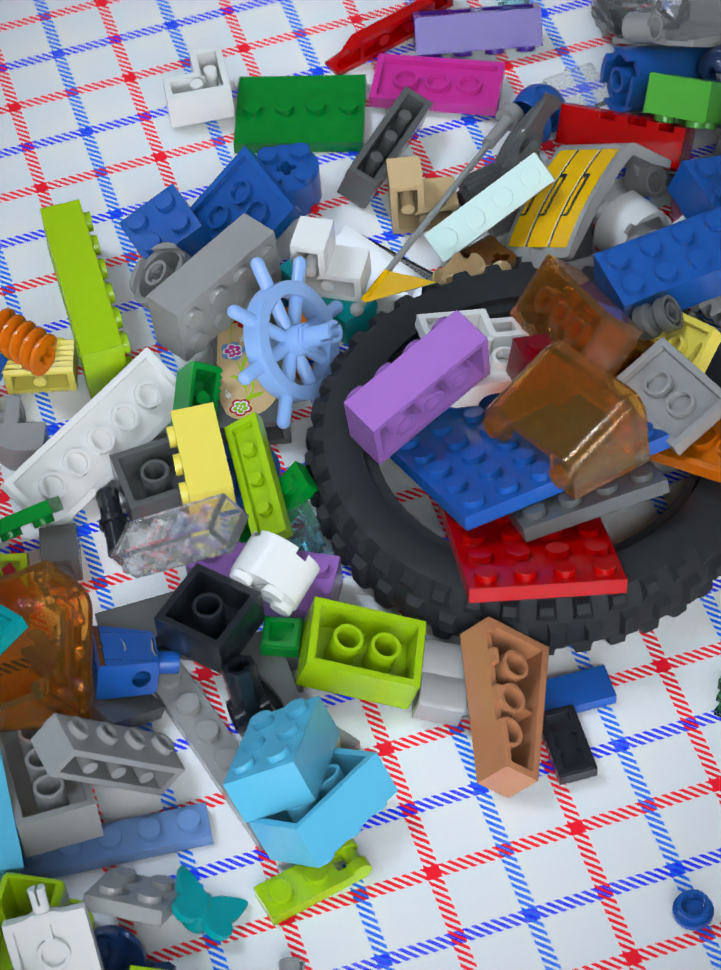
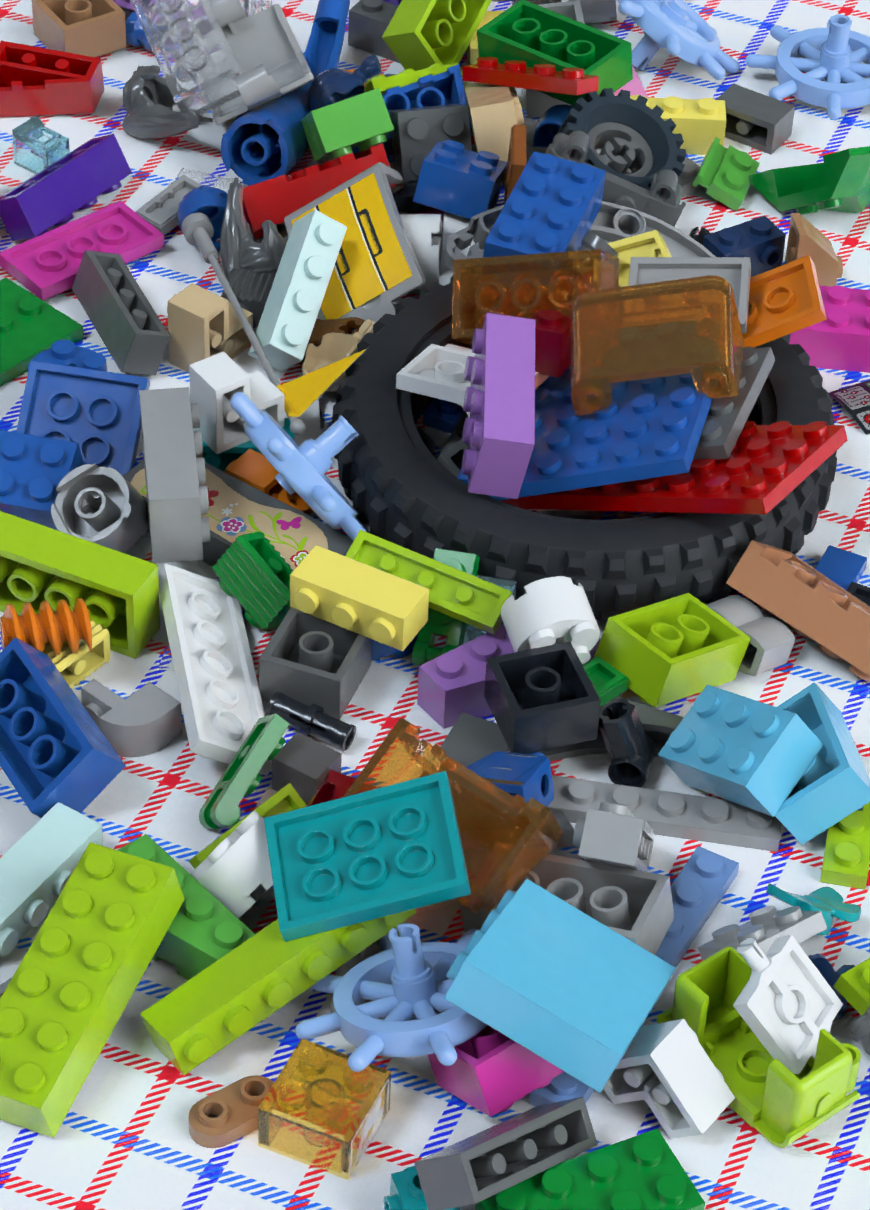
camera: 55 degrees left, 10 degrees down
clear brick [111,493,249,579] -> none
none -> light grey plate [136,175,202,236]

